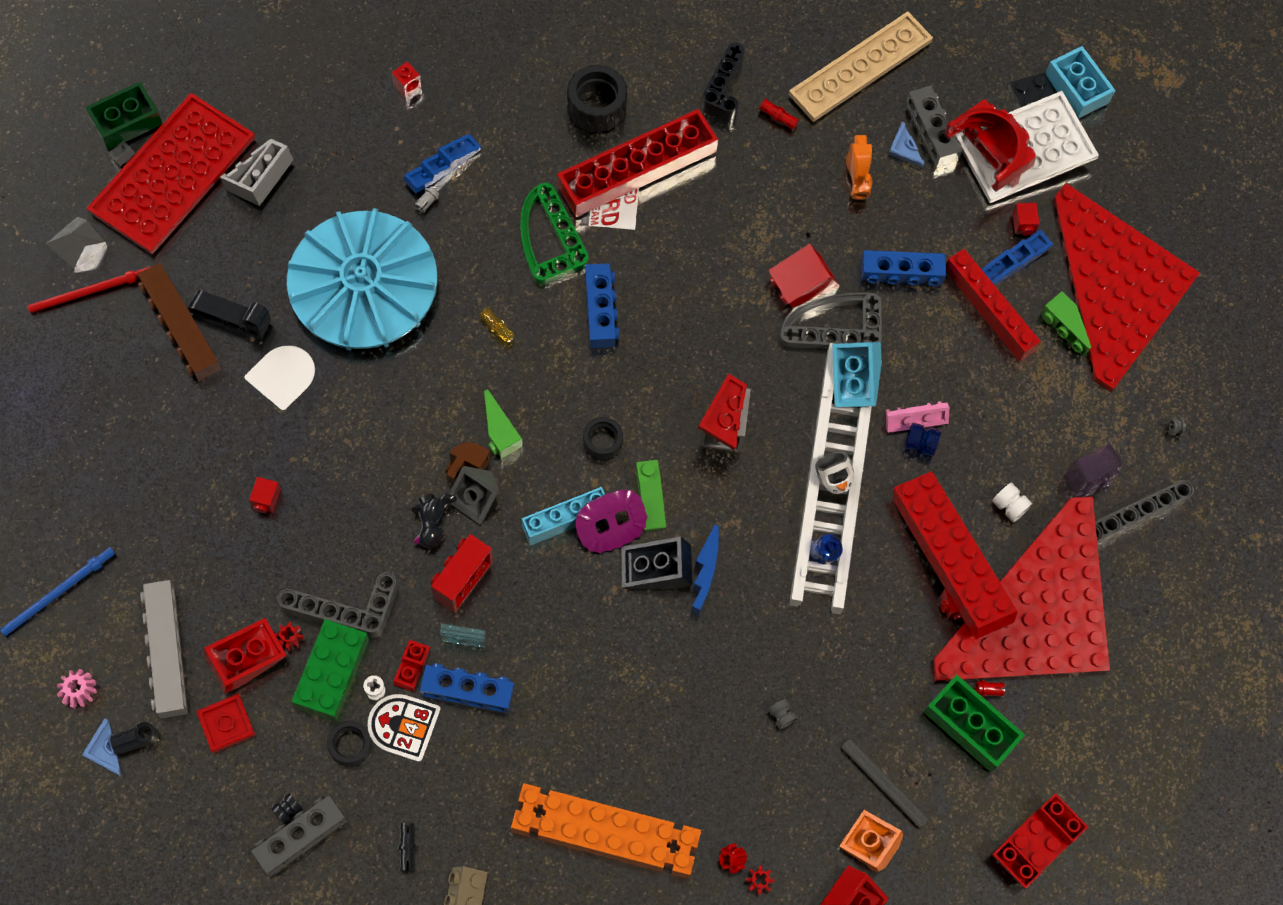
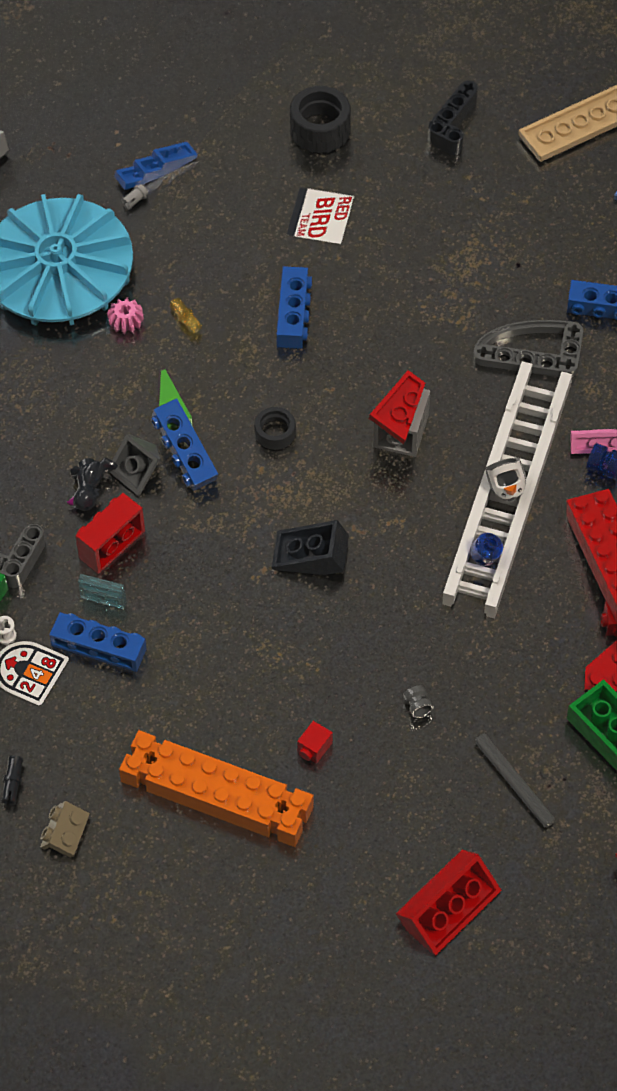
camera: 15 degrees right, 10 degrees down
red brick [392,62,421,98] -> none
red slope [393,640,430,692] -> none
reddish brown brick [445,442,491,485] -> none
green beam [520,182,589,285] -> none
medium azure brick [521,487,605,546] -> none
red brick [557,109,718,217] -> none
magenta piece [576,490,648,553] -> none
bright green slope [635,460,666,531] -> none
blue slope [691,525,719,616] -> none
red gear [719,843,748,874] -> none
red gear [745,865,775,896] -> none
red pin [759,99,799,130] -> none
red slope [769,244,840,308] -> none
medium azure slope [832,342,882,407] -> none
orange slope [839,810,904,872] -> none
orange hips [845,135,872,200] -> none
none -> bright pink gear [107,298,144,334]
none -> blue brick [151,398,218,491]
none -> red brick [297,721,333,764]

